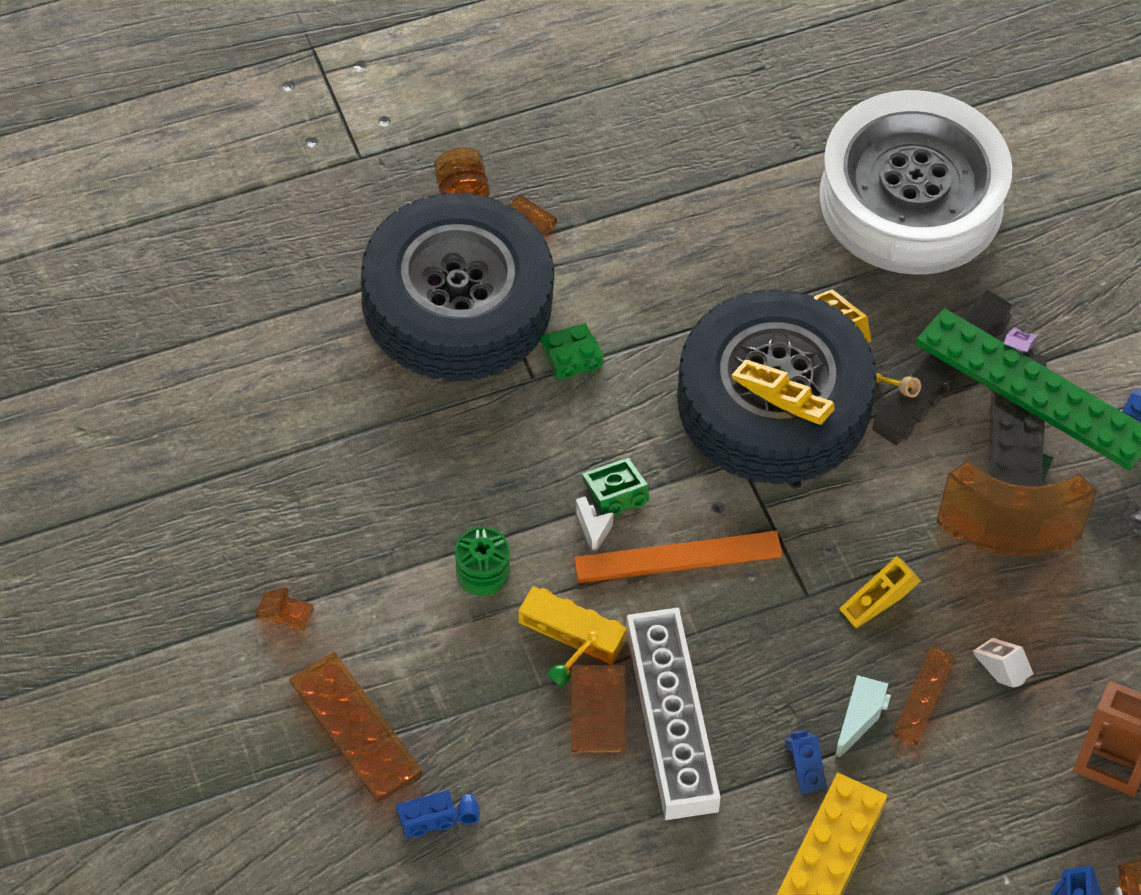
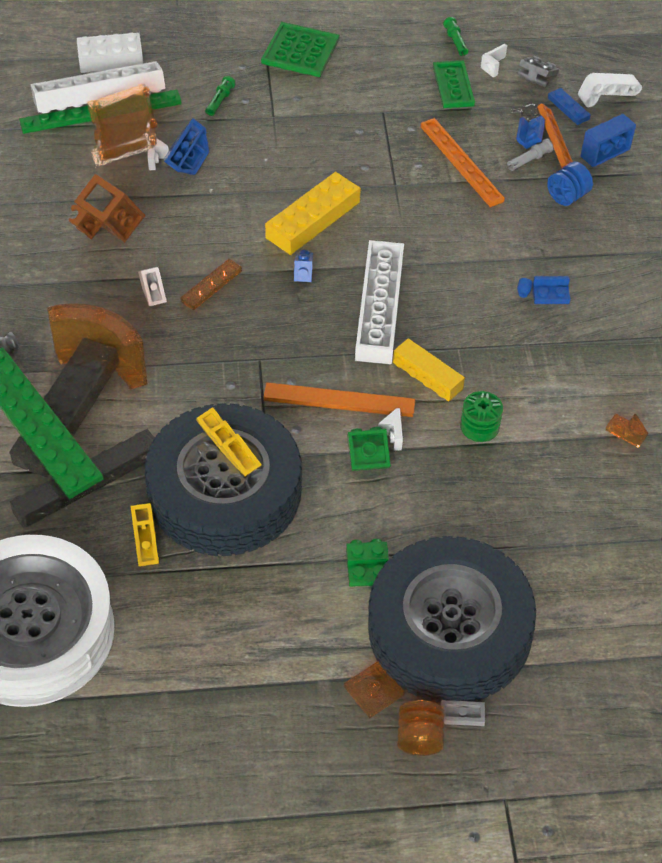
camera: 165 degrees left, 5 degrees down
clear orange plate [289,652,423,803] -> none
hinge [547,631,599,688] -> none
clear orange slope [571,665,626,752] -> none
light aqua slope [835,675,891,757] -> none
yellow slope [839,556,921,628] -> none
tan hinge [876,373,921,398] -> none
lavender plate [1004,327,1037,353] -> none

